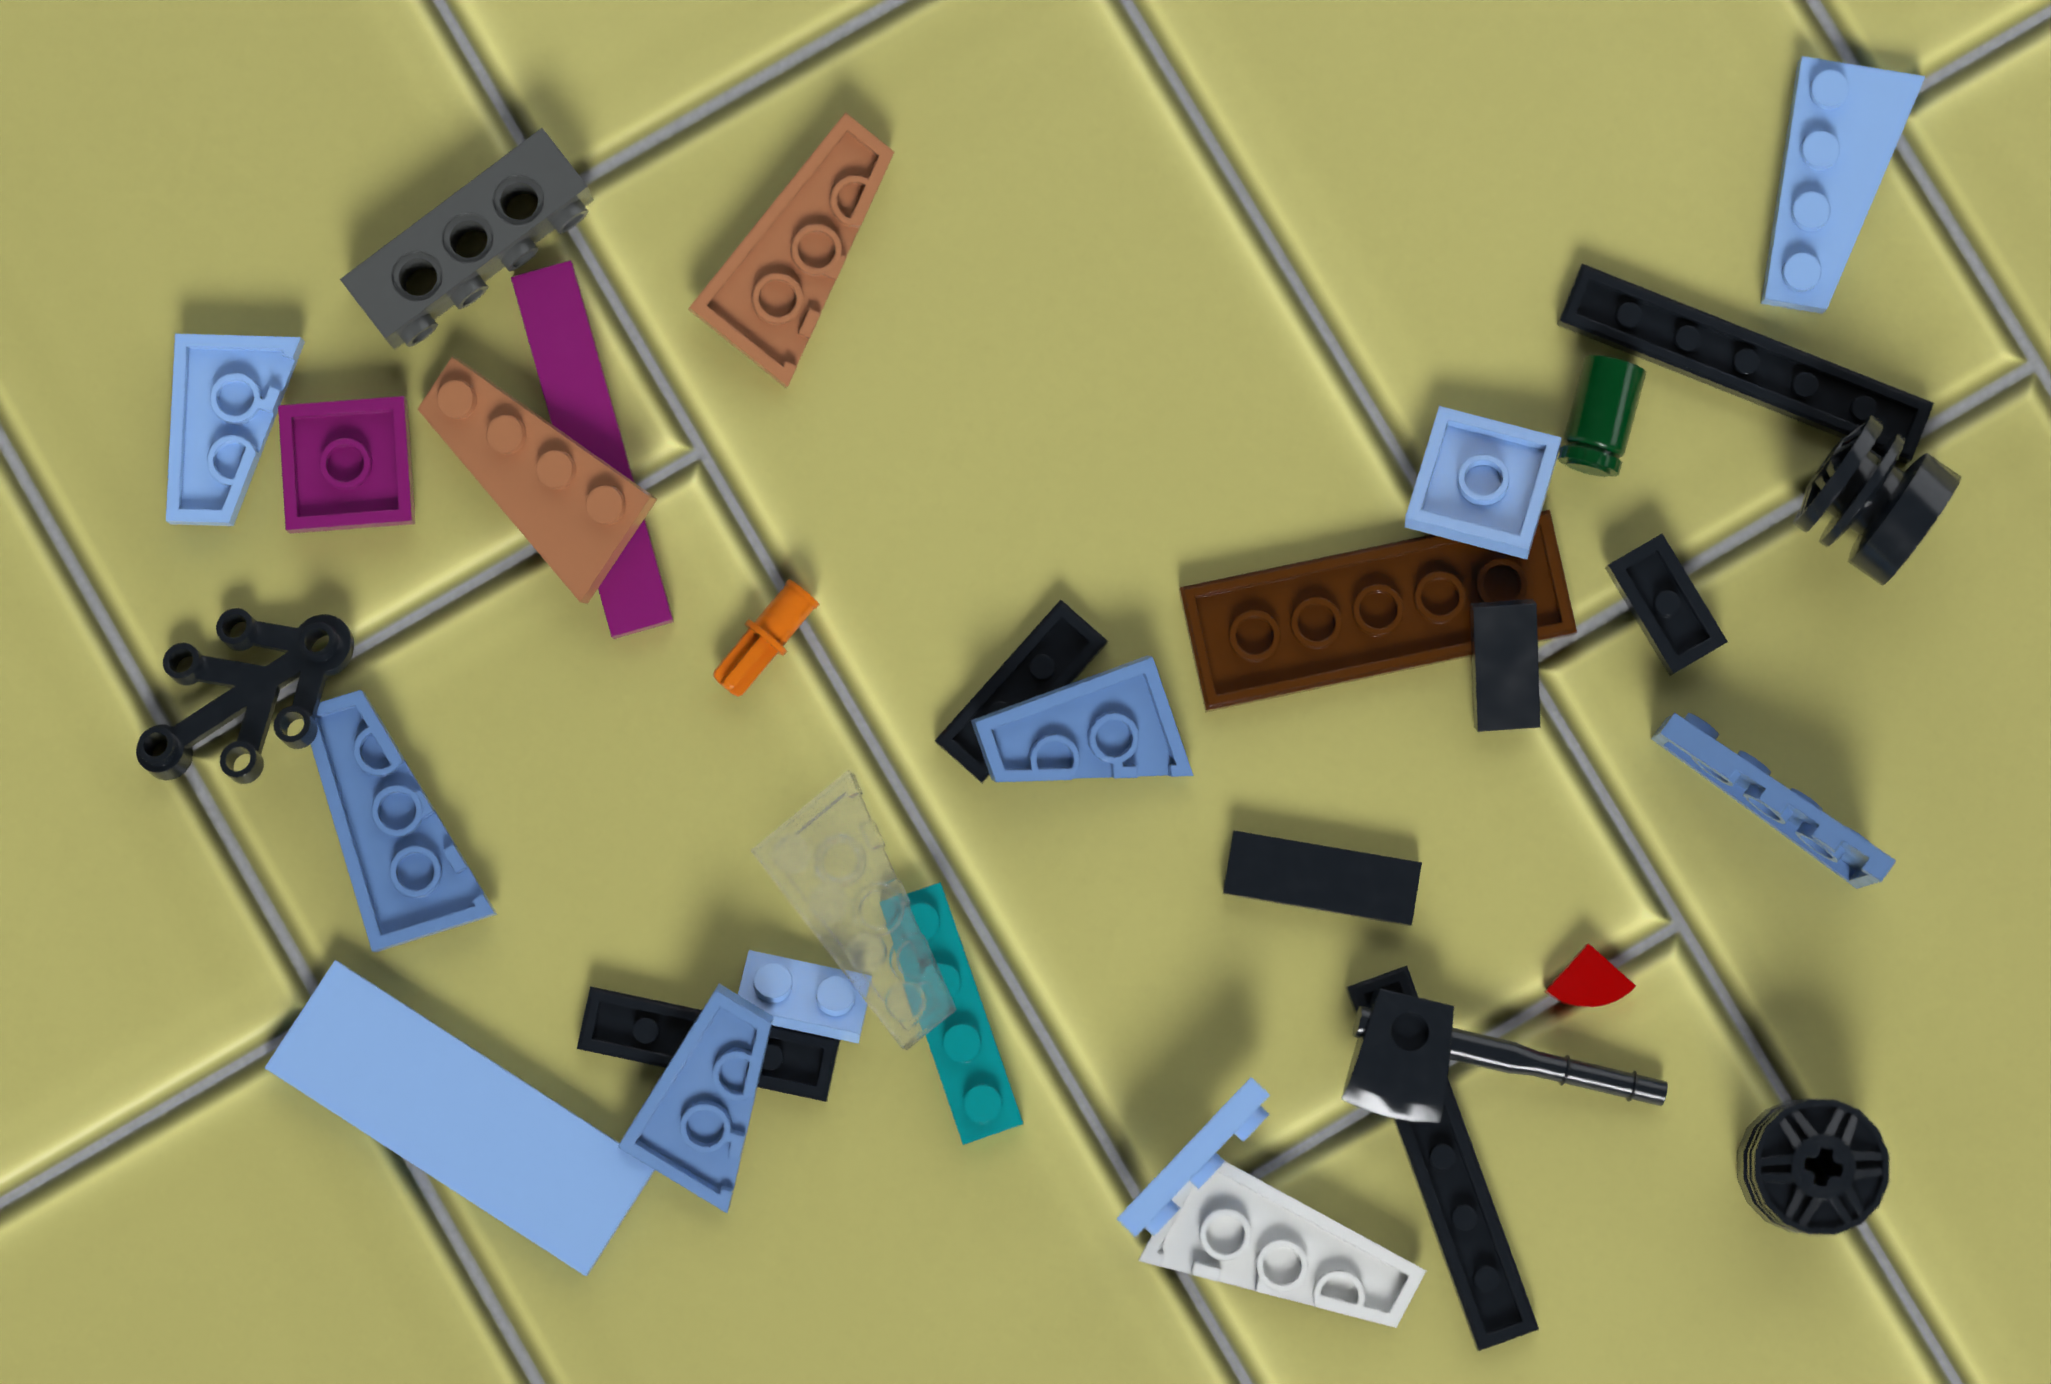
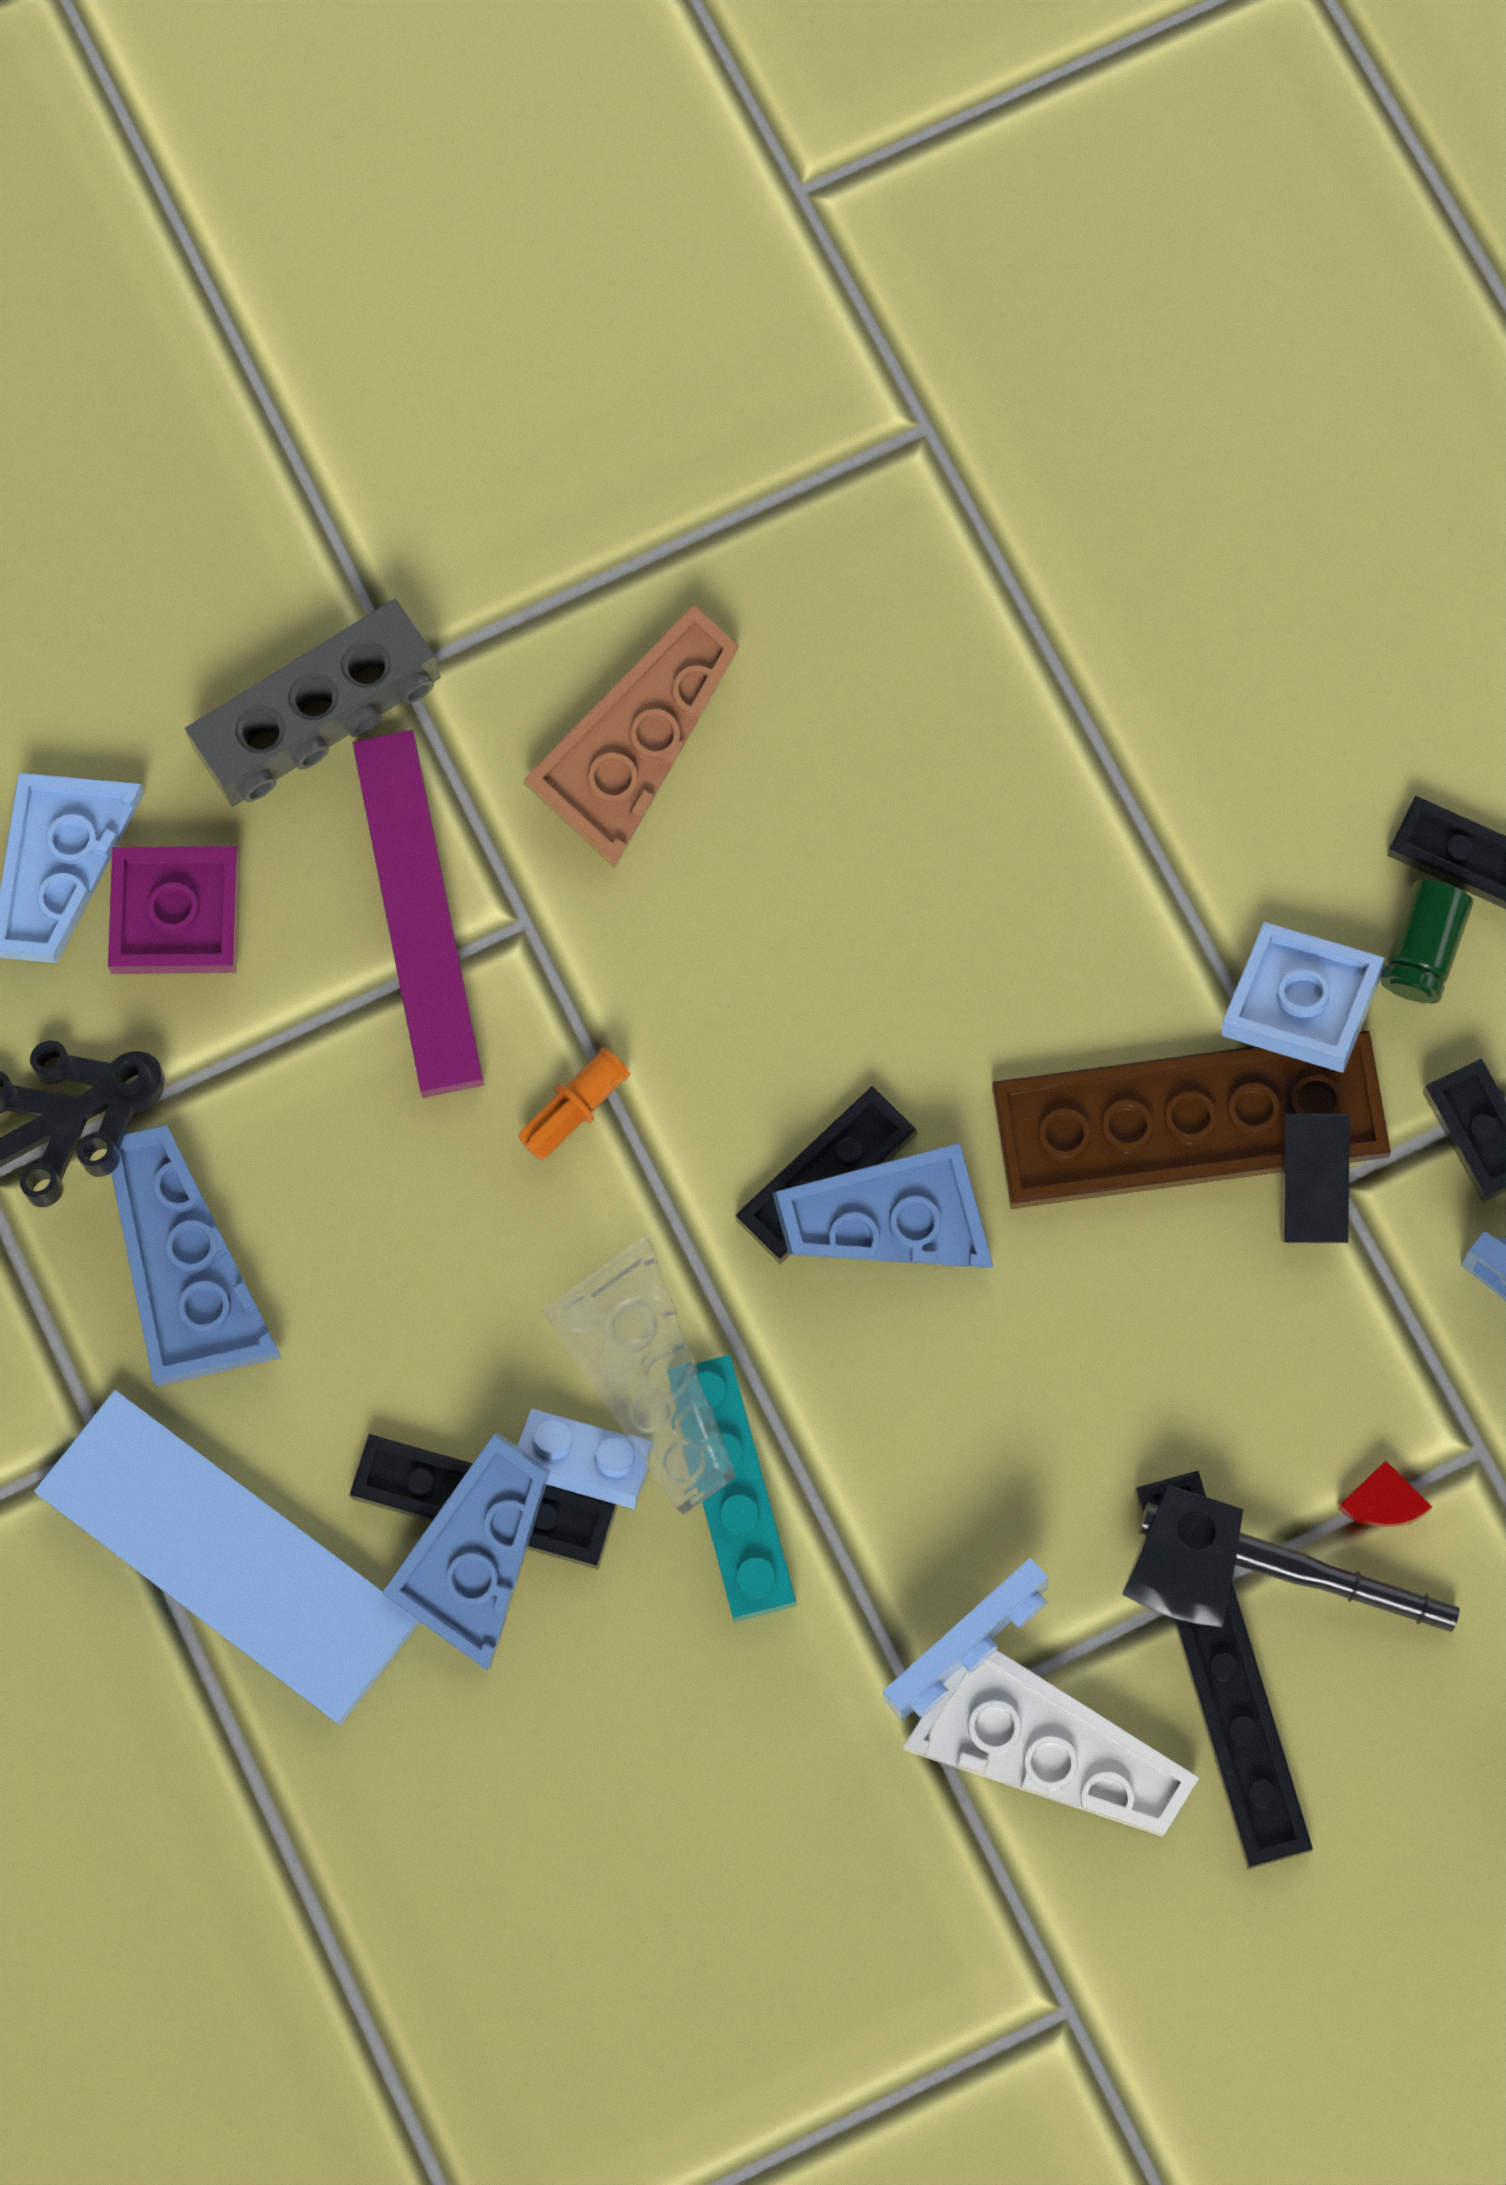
camera: 10 degrees right, 10 degrees down
nougat wing [418,357,657,604] -> none
black tile [1222,830,1422,926] -> none

